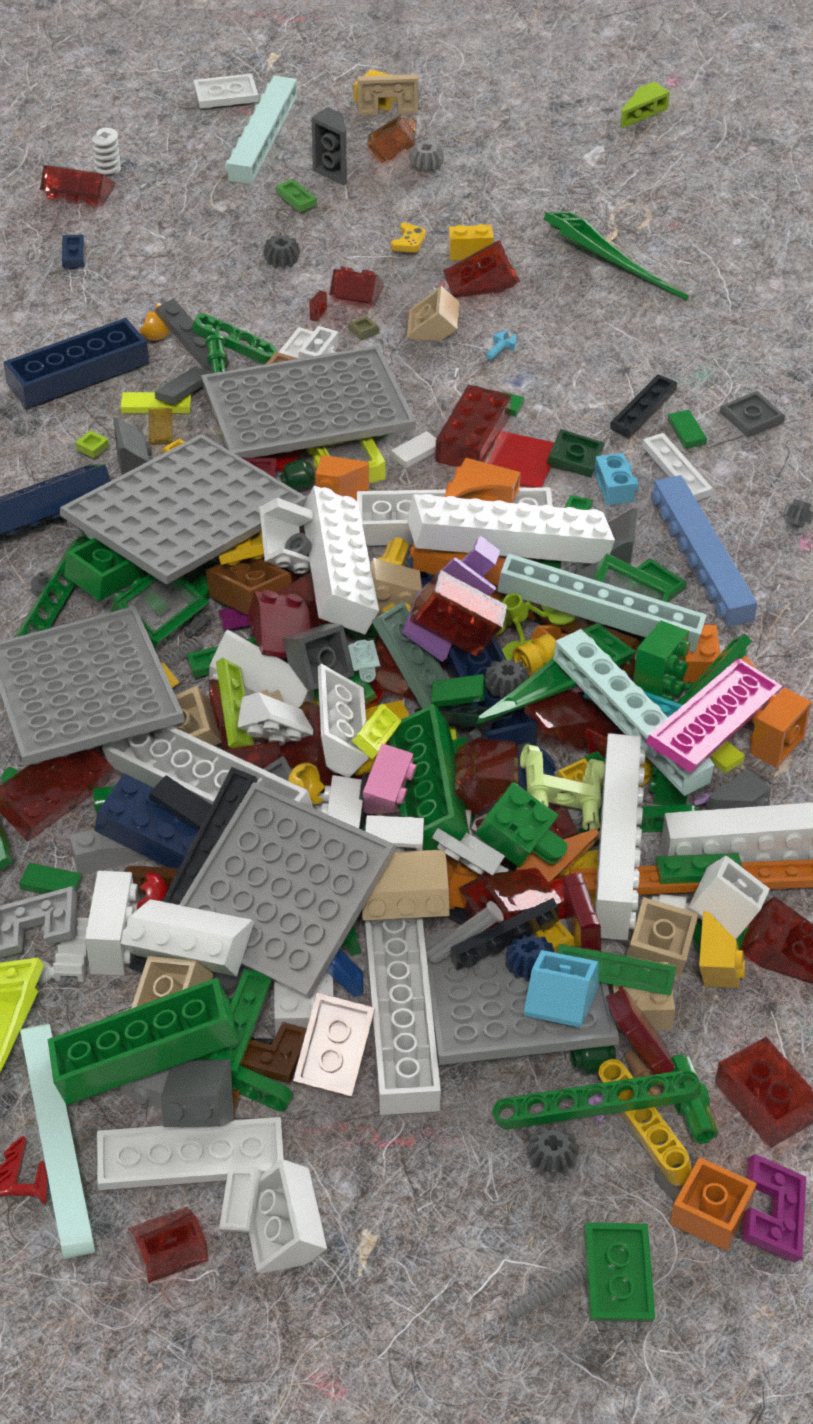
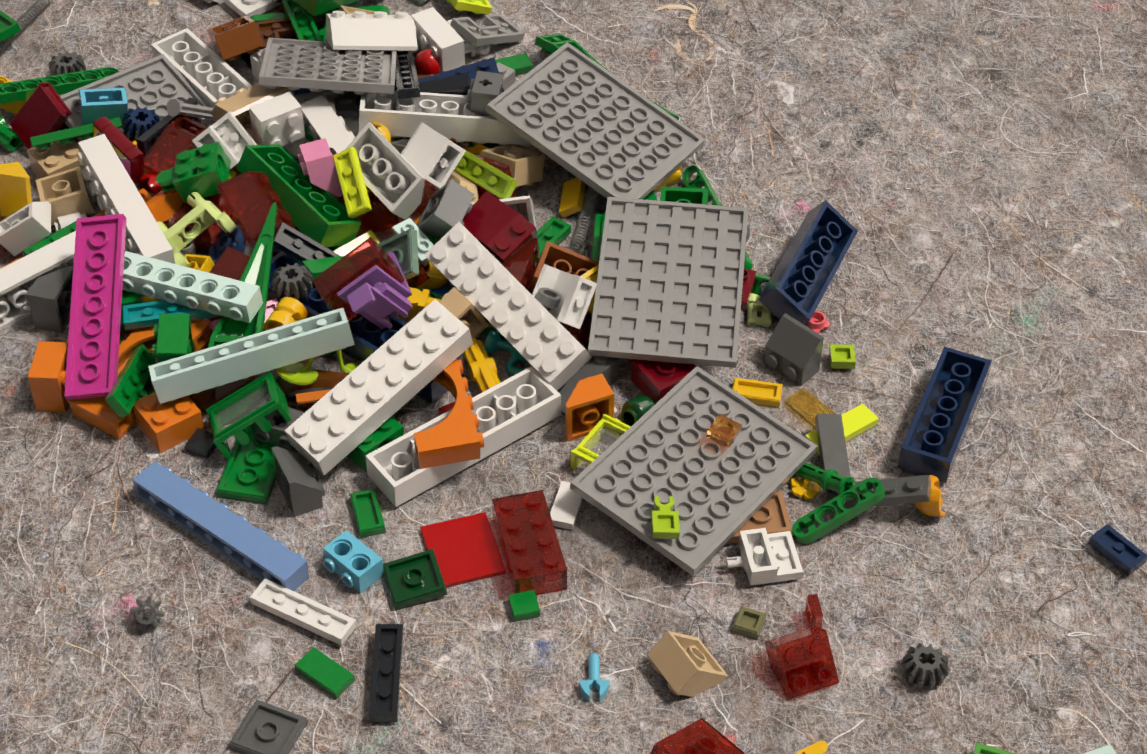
camera: 145 degrees right, 0 degrees up
none -> dark grey brick [467,71,504,114]
none -> lime plate [651,496,680,539]
none -> clear orange plate [706,414,742,448]

